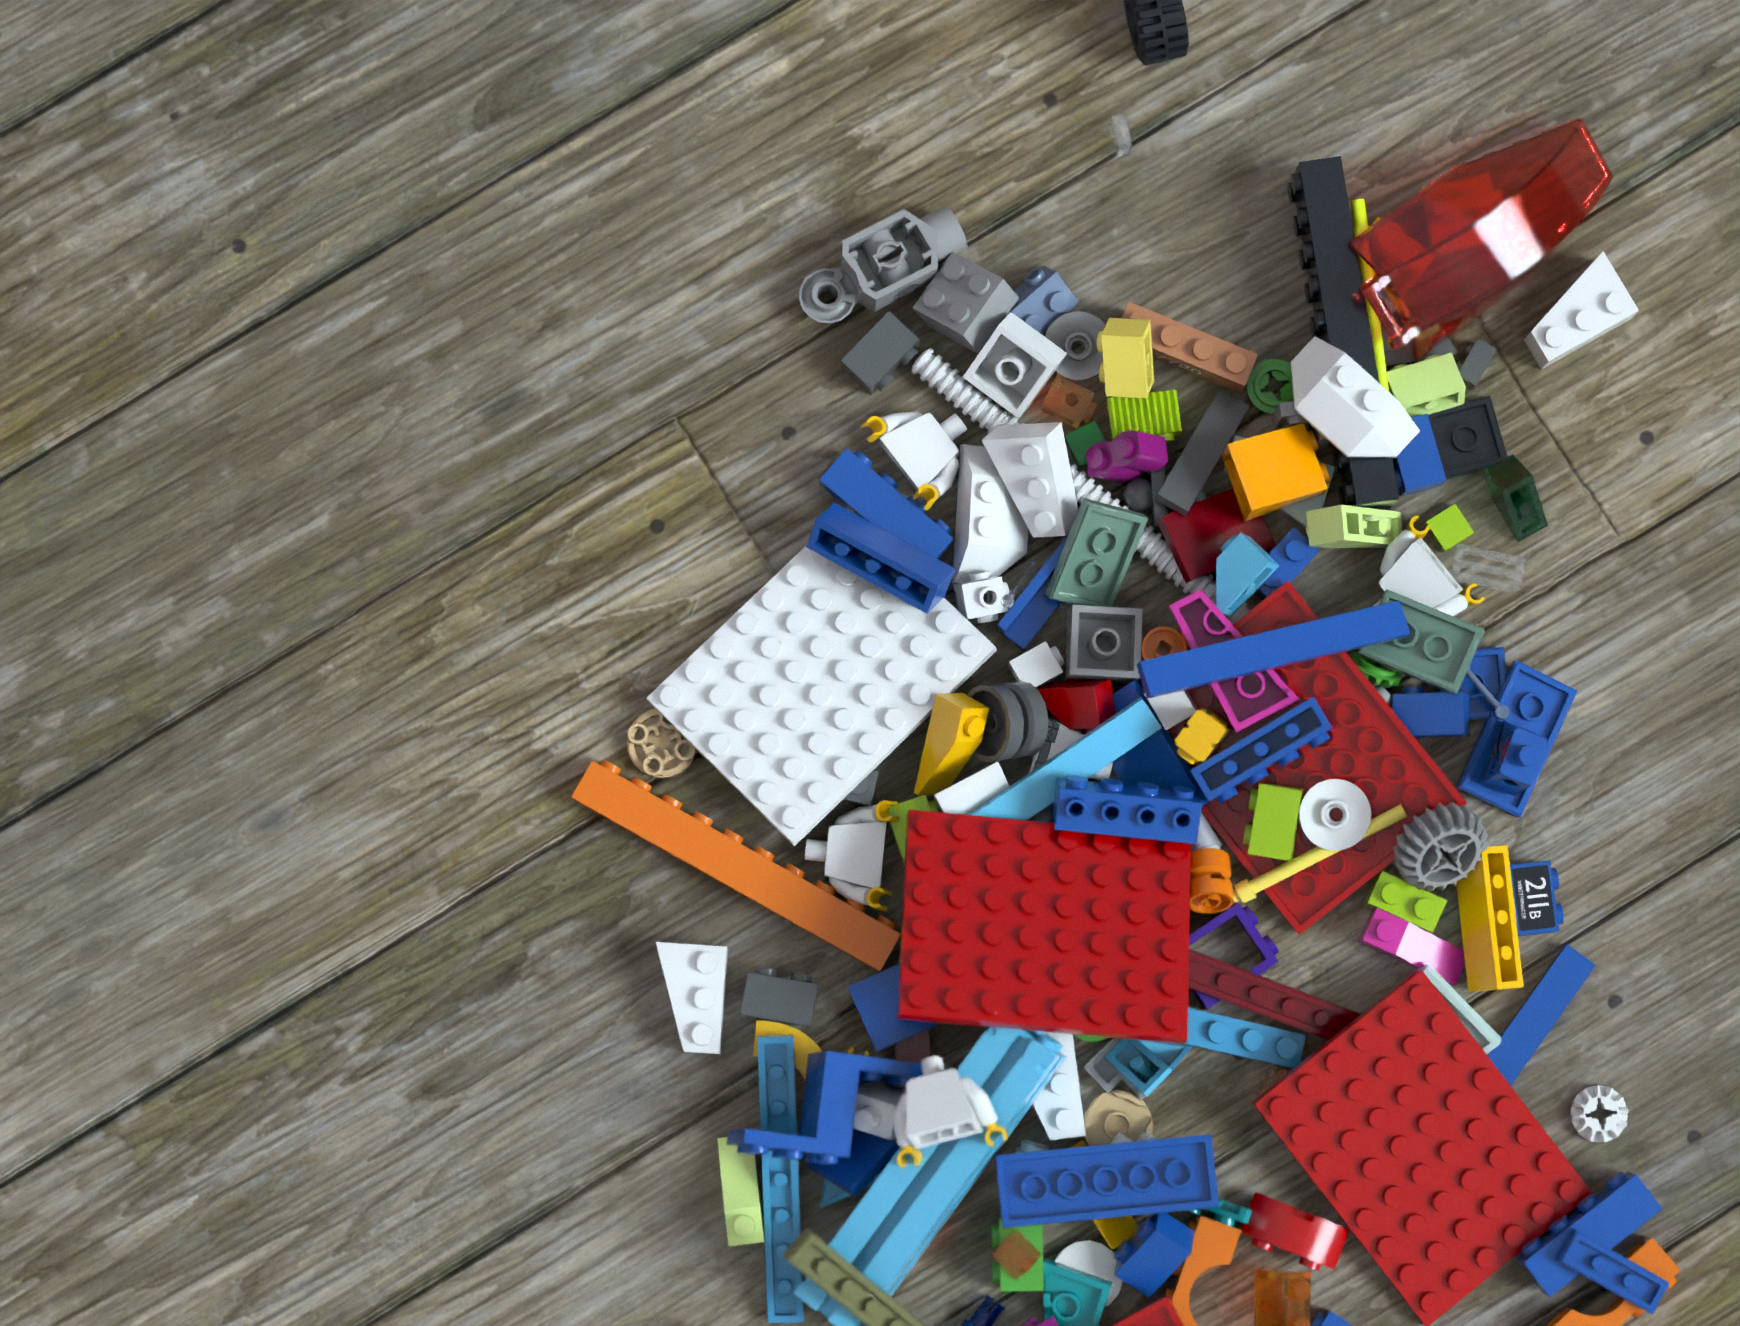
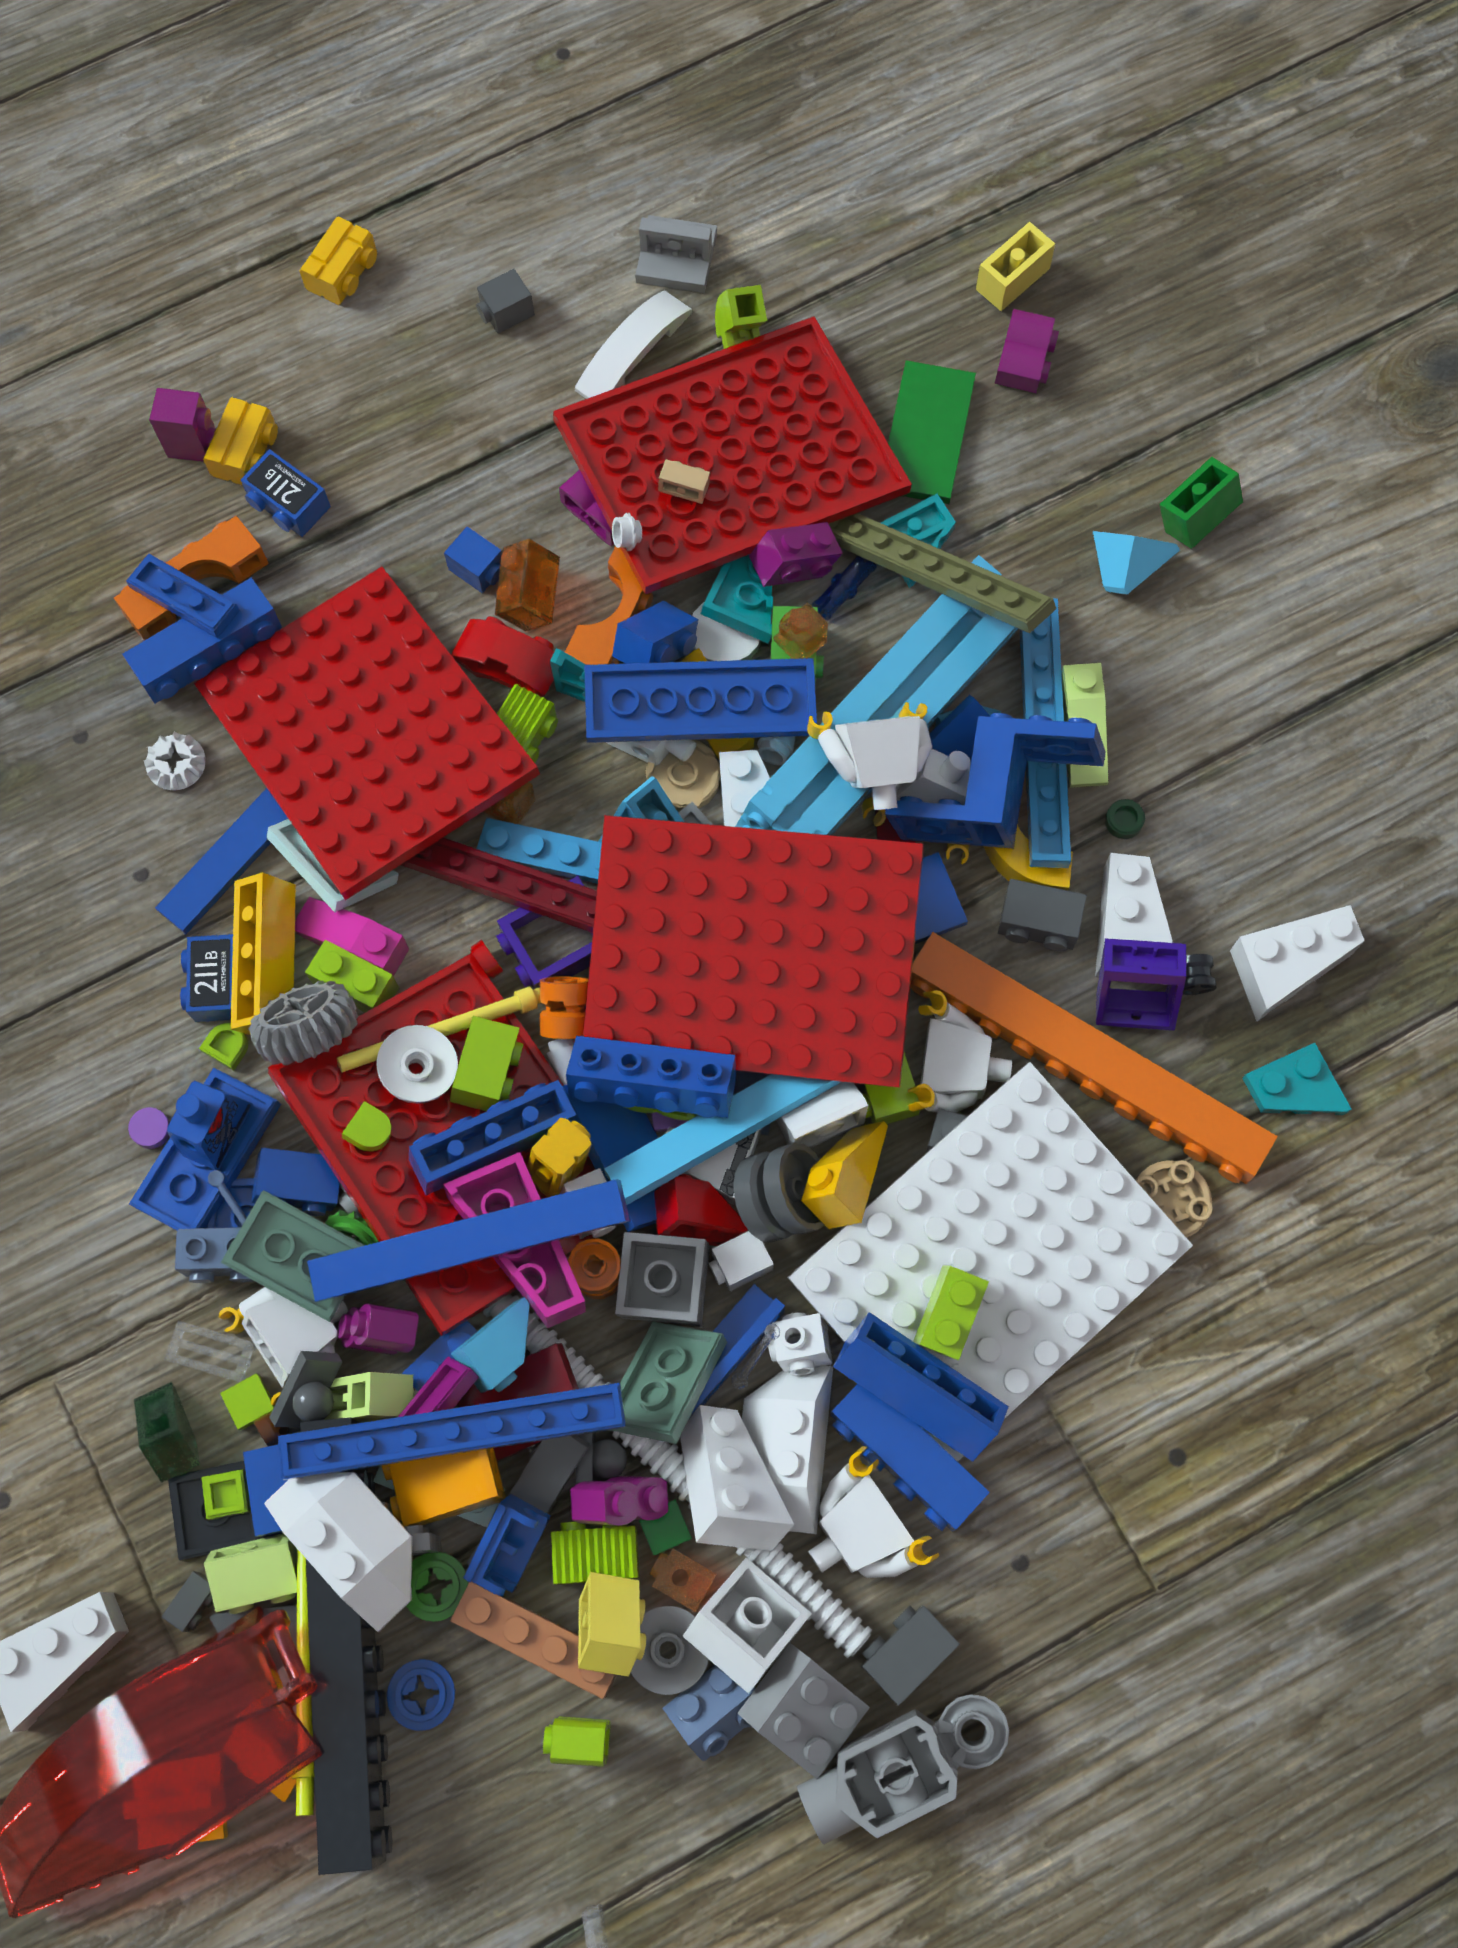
camera: 175 degrees left, 10 degrees down
none -> medium lavender tile [128,1107,170,1149]
none -> sand blue bracket [175,1227,253,1283]
none -> lime tile [199,1023,248,1071]
none -> lime tile [201,1469,251,1520]
none -> reddish brown hinge [254,1412,289,1447]
none -> dark grey tile [270,1351,342,1428]
none -> blue tile [278,1383,626,1480]
none -> magenta brick [338,1304,419,1355]
none -> lime tile [342,1101,391,1151]
none -> blue gear [387,1659,456,1731]
none -> magenta tile [398,1357,479,1417]
none -> blue hinge [463,1494,551,1596]
none -> red tile [470,939,504,979]
none -> lime brick [497,684,558,763]
none -> lime brick [543,1716,611,1767]
none -> lime brick [913,1265,989,1361]
none -> dark purple window [1095,938,1186,1031]
none -> dark green tile [1105,799,1145,839]
none -> black wheel [1182,954,1217,995]
none -> white wedge [1230,905,1364,1021]
none -> teal wing [1242,1043,1352,1115]

